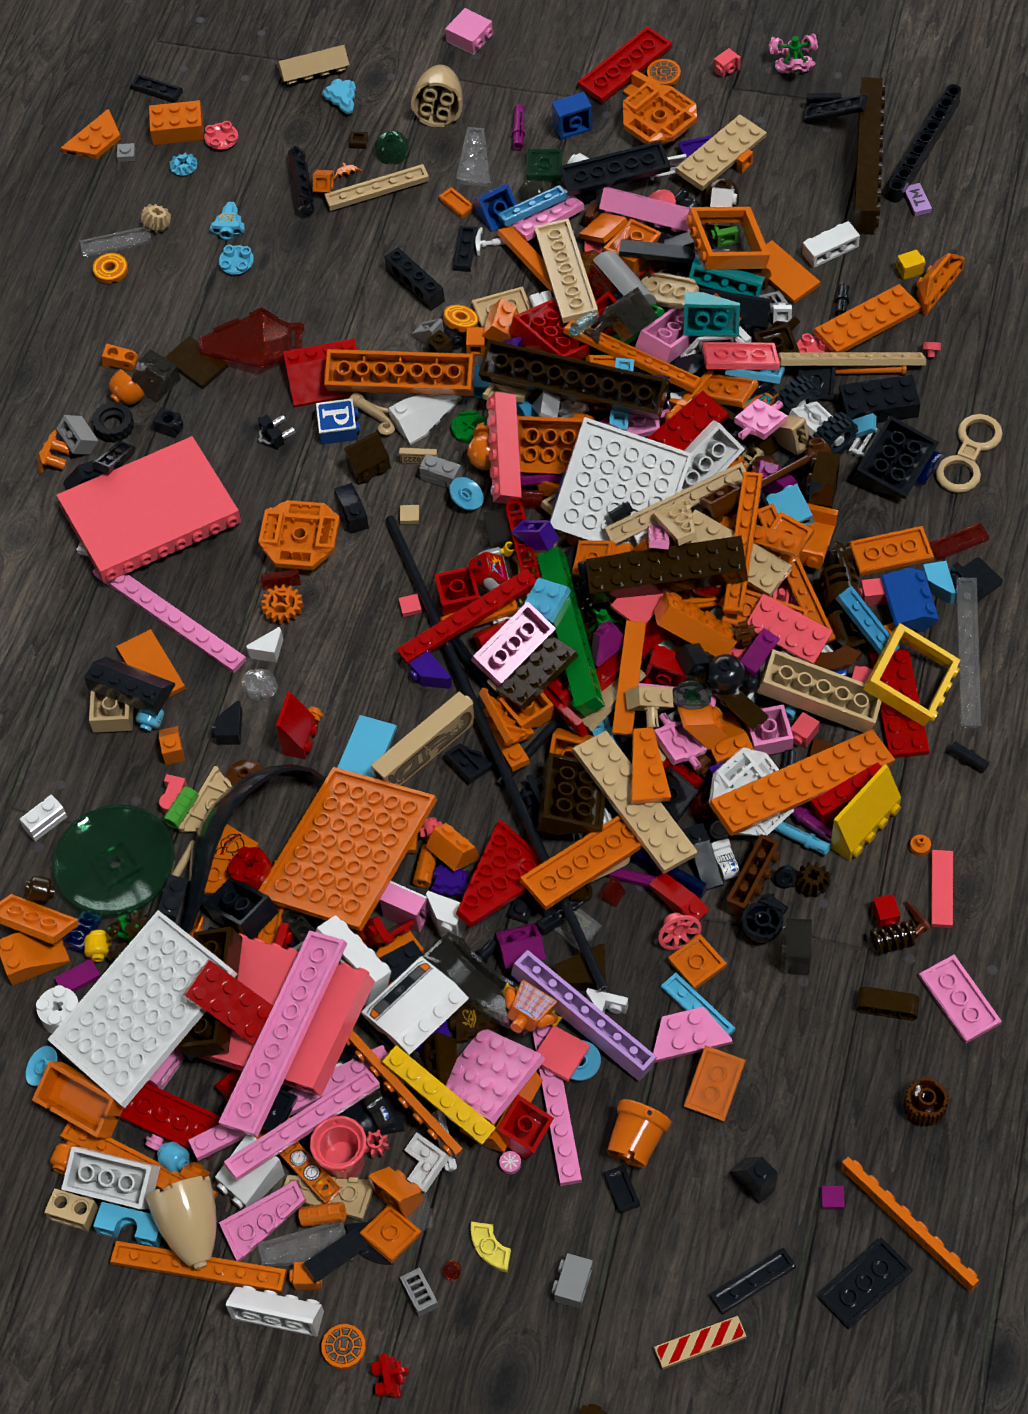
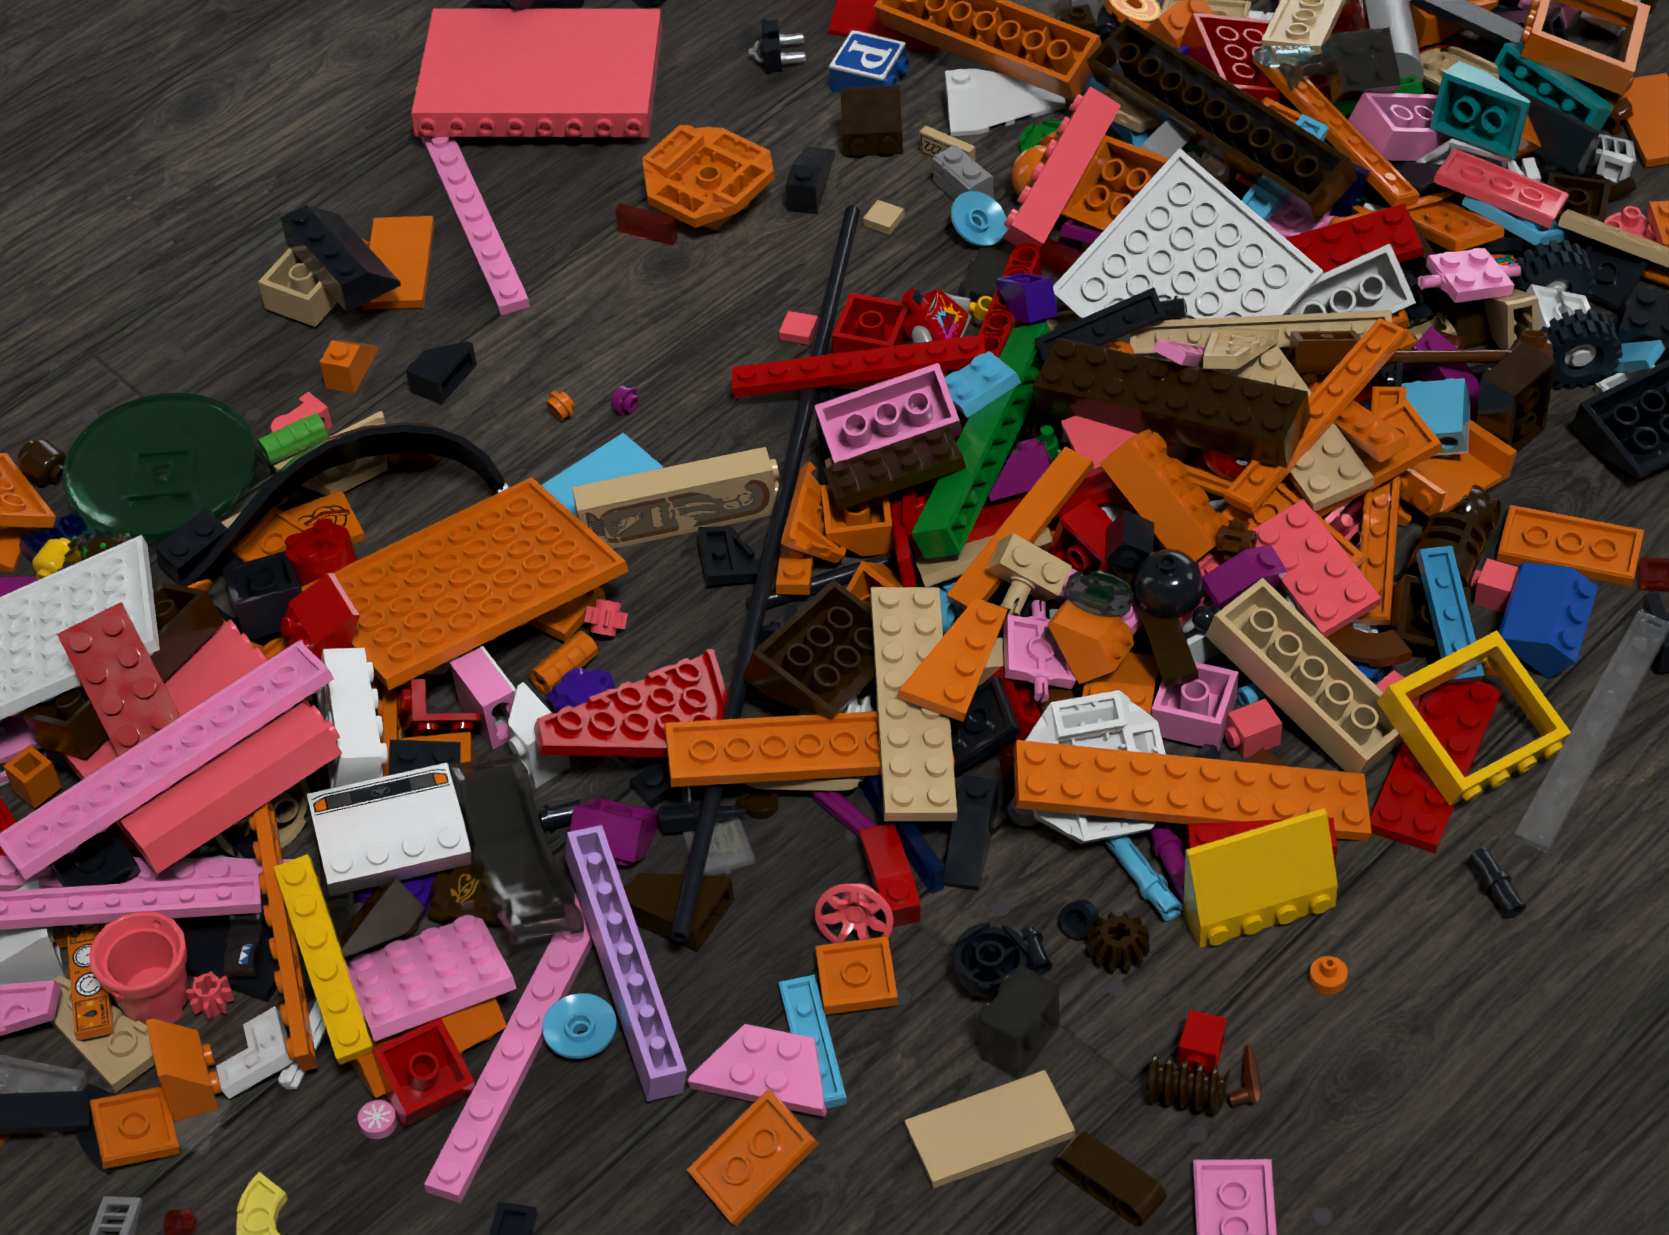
camera: 30 degrees right, 10 degrees down
white brick [19,795,67,842] -> none
medium azure head [136,709,164,732] -> none
clear piece [241,669,278,702] -> none
white slope [246,627,283,663] -> none
orange gear [261,584,303,624] -> none
red slope [276,692,318,760] -> none
orange axle [299,1201,347,1227] -> none
tan plant [349,392,395,435] -> none
dark purple slope [409,651,452,689] -> none
orange slope [425,823,480,871] -> none
orange torso [502,980,563,1033] -> none
coral tile [537,1025,590,1082] -> none
white slope [586,988,628,1014] -> none
clear red slope [602,876,625,907] -> none
orange piece [606,1099,671,1169] -> none
bright green bracket [710,223,738,247] -> none
white leg [711,838,740,881] -> none
reddish brown brick [725,834,781,918] -> none
medium azure slope [923,561,956,604] -> none
coral tile [931,850,953,928] -> none
none -> orange brick [3,745,62,808]
none -> red slope [281,573,360,661]
none -> magenta plate [611,385,639,416]
none -> tan tile [904,1070,1075,1189]
none -> black tile [1035,287,1167,362]

